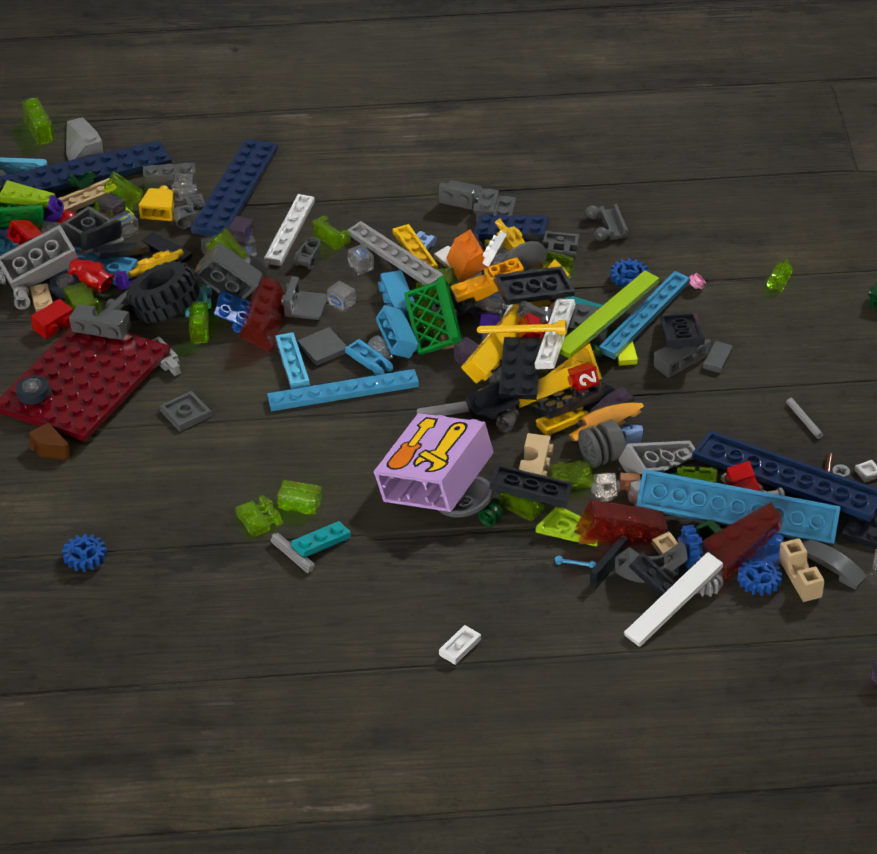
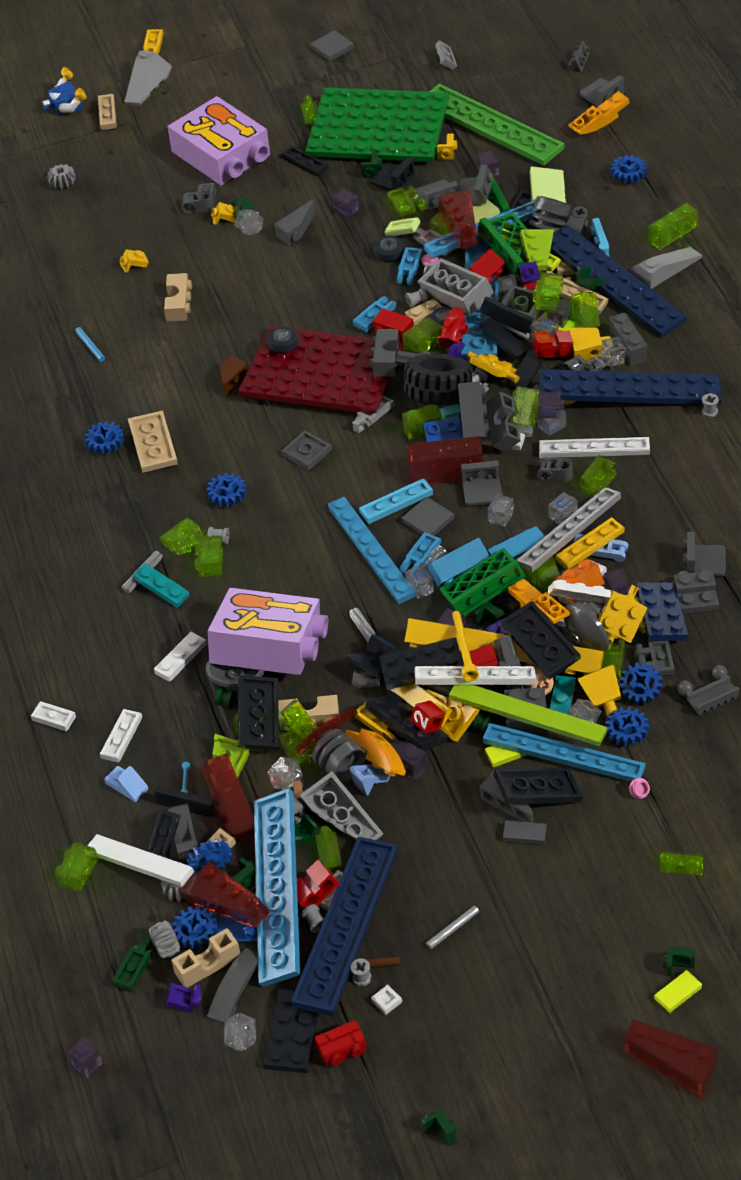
camera: 80 degrees right, 5 degrees up
none -> clear neon green brick [55,842,98,892]
none -> white tile [100,709,142,763]
none -> light blue slope [104,766,149,802]
none -> dark green hinge [112,936,153,992]
none -> tan plate [128,411,178,473]
none -> light grey gear [149,921,180,959]
none -> white plate [154,632,207,682]
none -> dark purple bracket [166,983,202,1013]
none -> blue gear [206,473,247,508]
none -> light grey bush [207,527,229,544]
none -> clear neon green slope [280,699,319,743]
none -> clear red tile [295,708,358,755]
none -> dark azure hinge [353,296,397,332]
none -> clear brick [405,564,434,599]
none -> dark green bracket [474,602,505,626]
none -> clear neon green brick [533,272,563,311]
none -> red brick [533,331,573,358]
none -> clear brick [568,699,602,723]
none -> yellow torso [578,665,621,716]
none -> blue gear [619,662,663,705]
none -> light grey bush [702,393,719,418]

